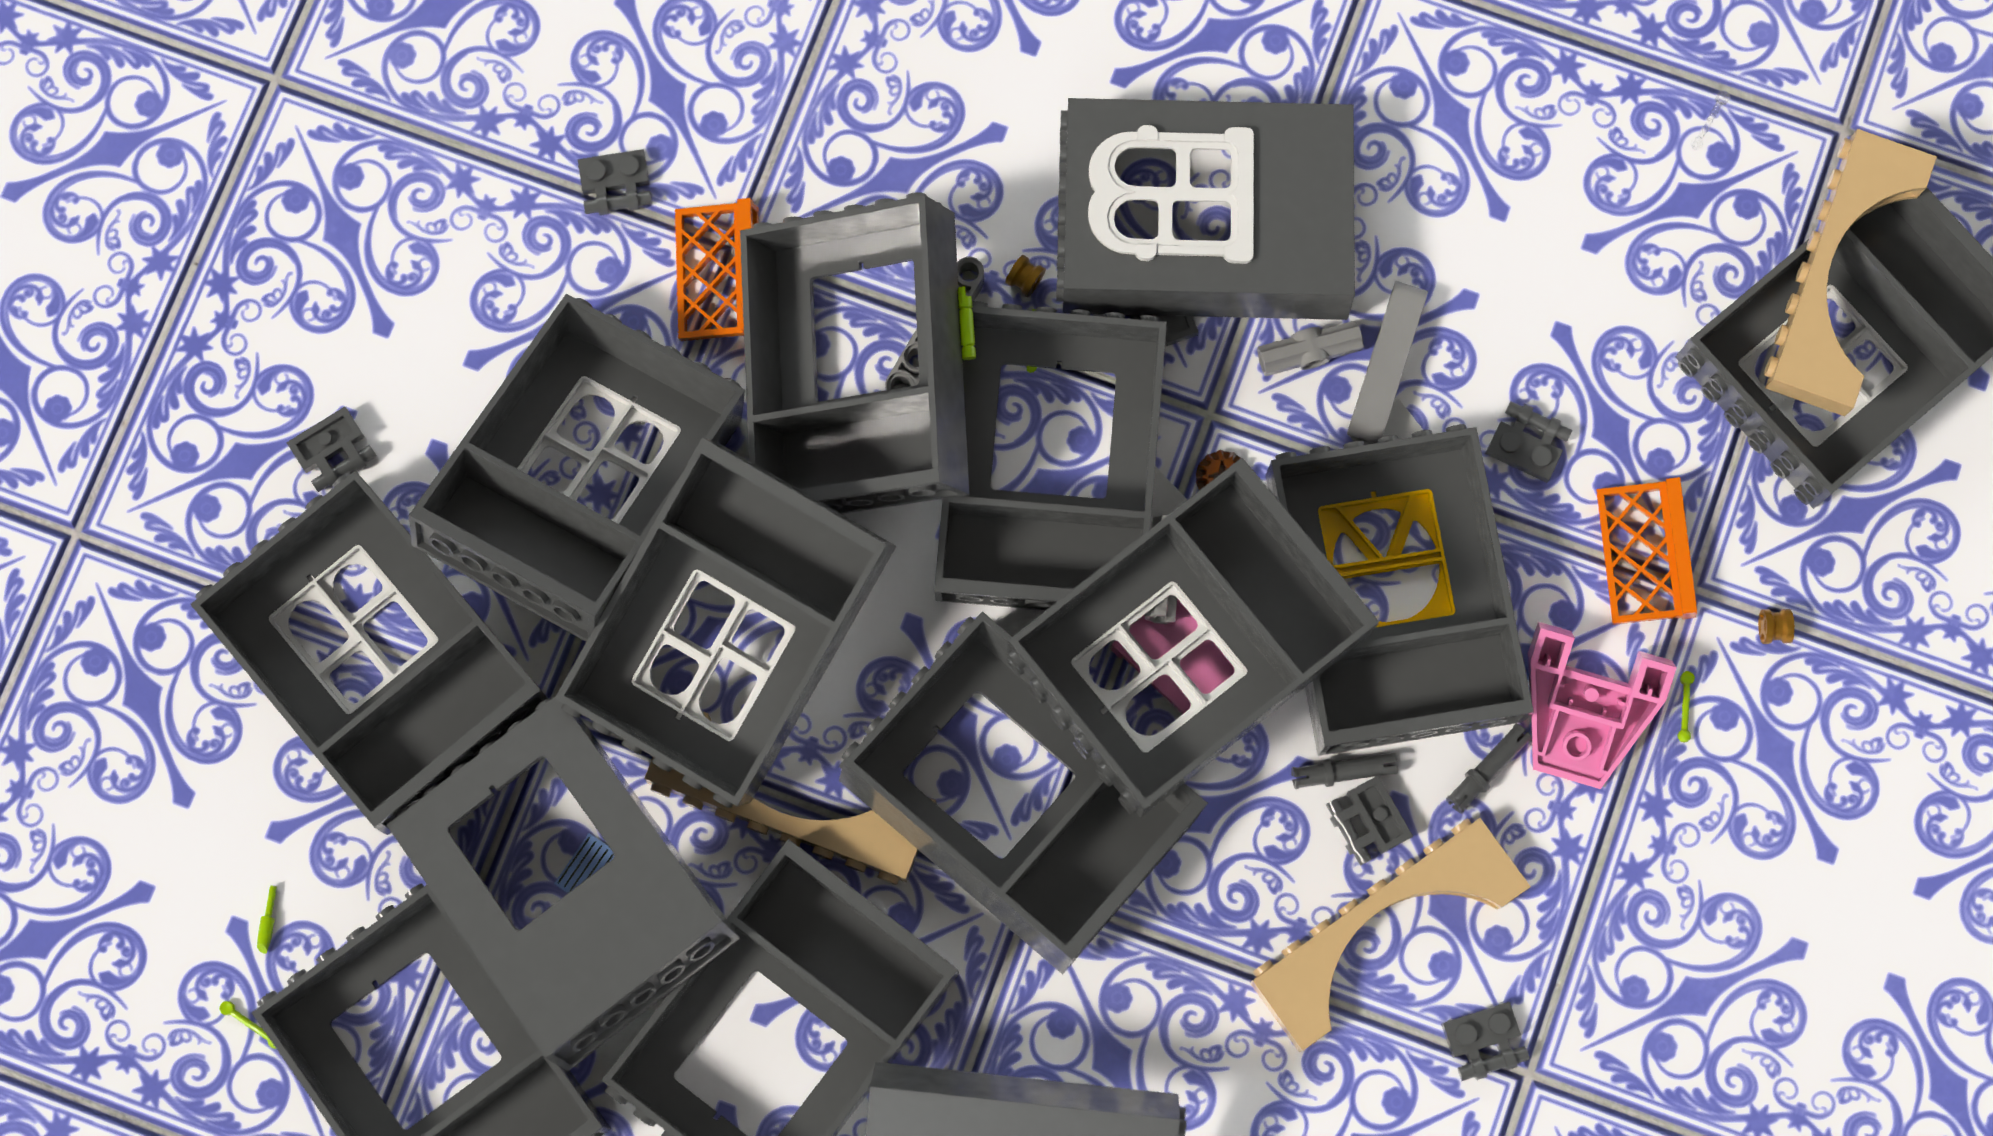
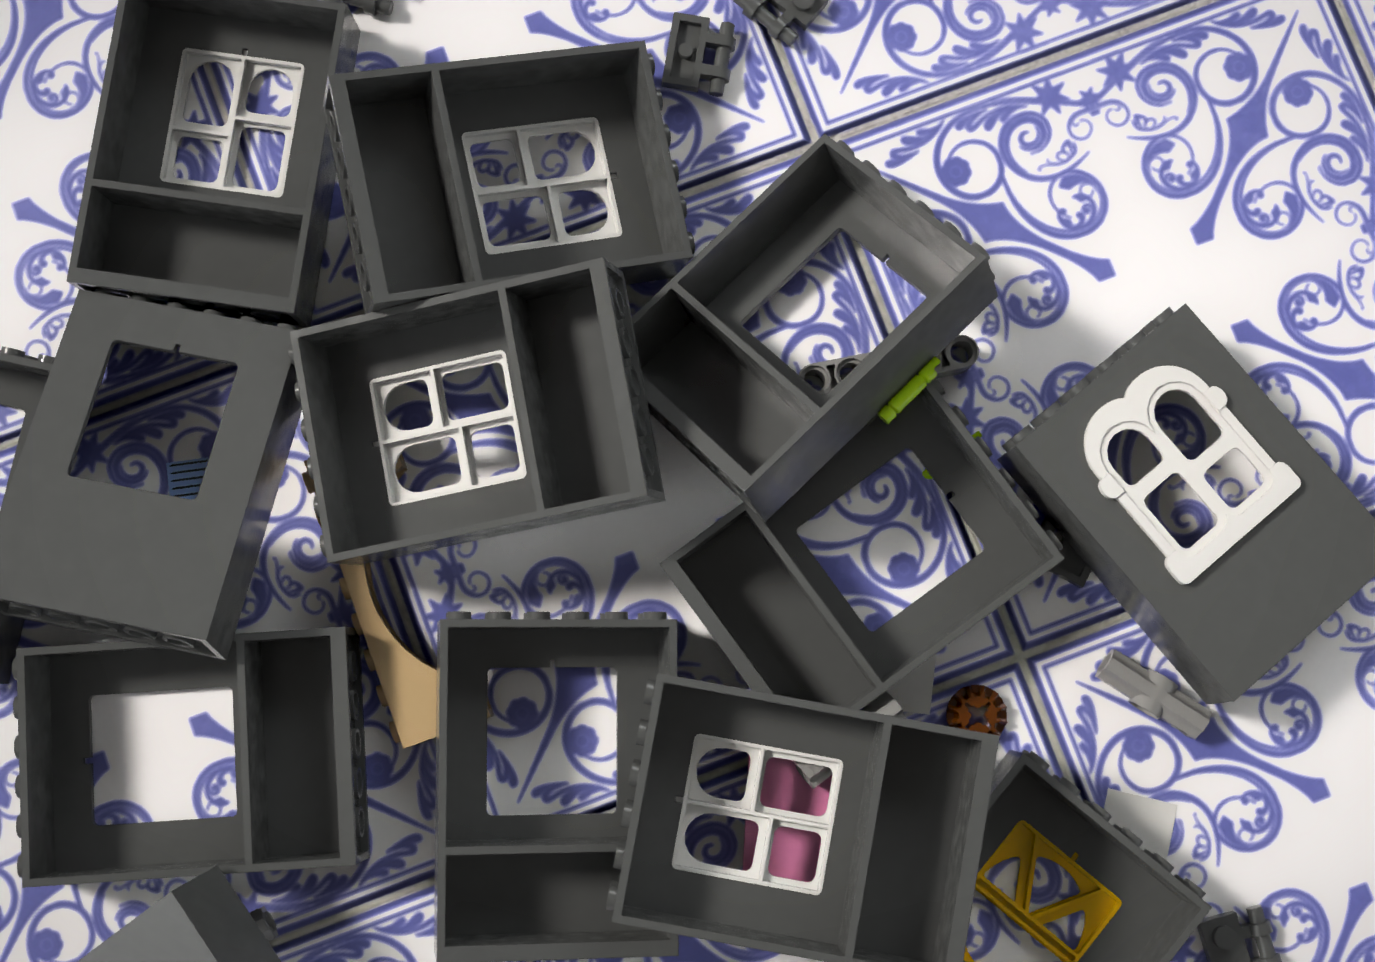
camera: 50 degrees right, 5 degrees up
orange fence [675,198,759,341] -> none
pearl gold wheel [1005,255,1046,297] -> none
light grey beam [1347,281,1428,443] -> none
none -> dark grey plate [662,12,736,97]

